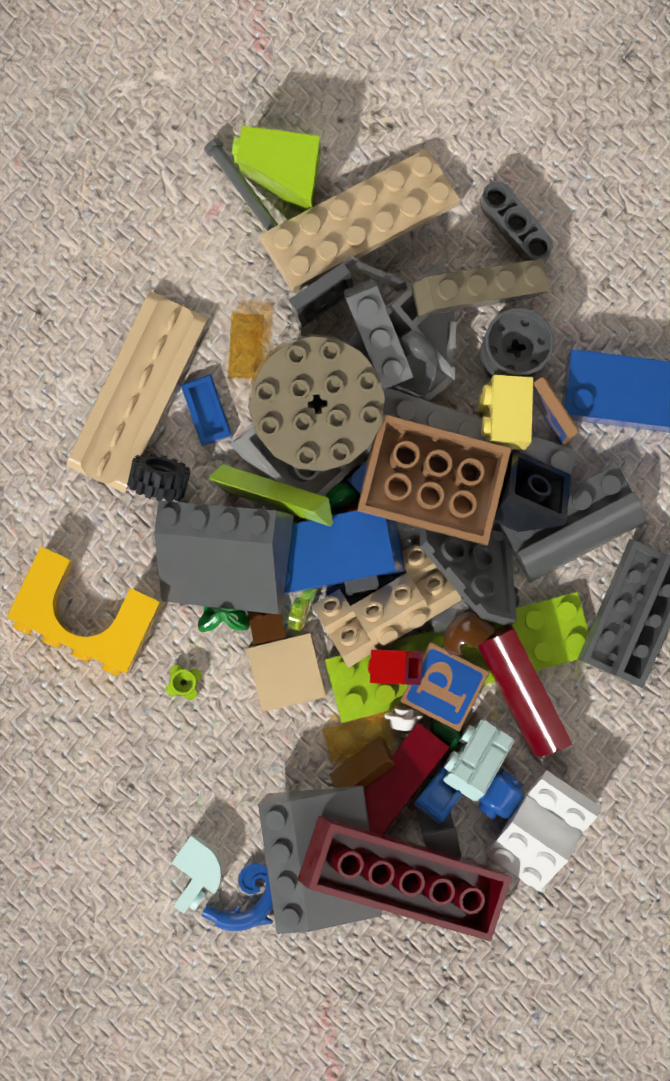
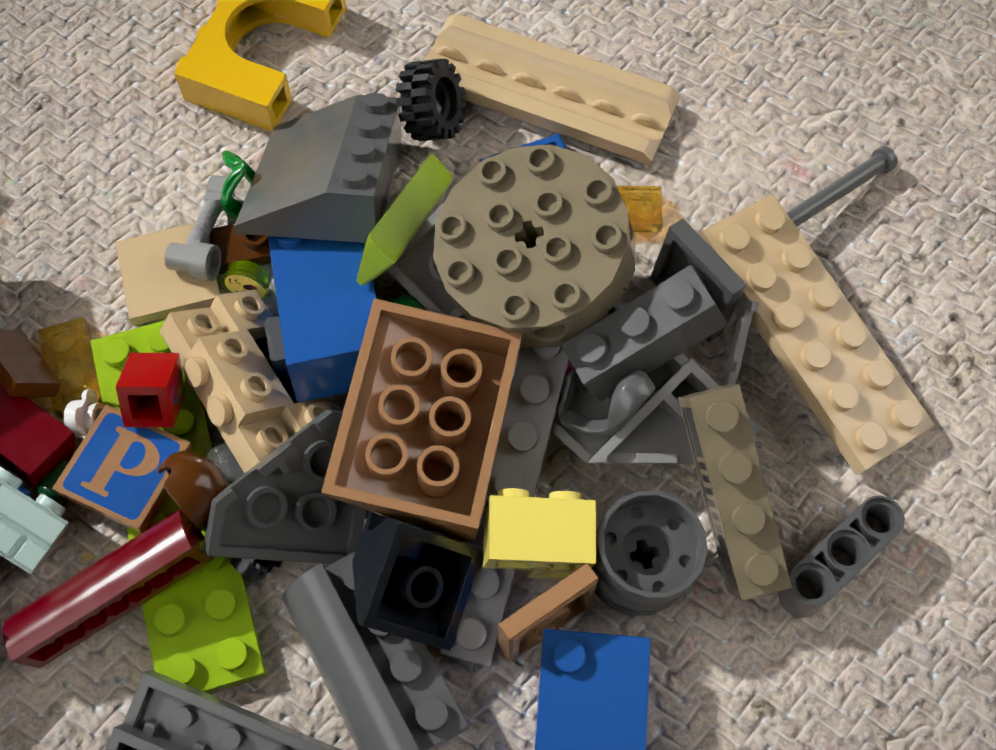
camera: 85 degrees right, 20 degrees down
lime plate [166,665,202,700] -> none
lime slope [232,125,321,212] -> none
none -> light grey brick [165,175,235,281]

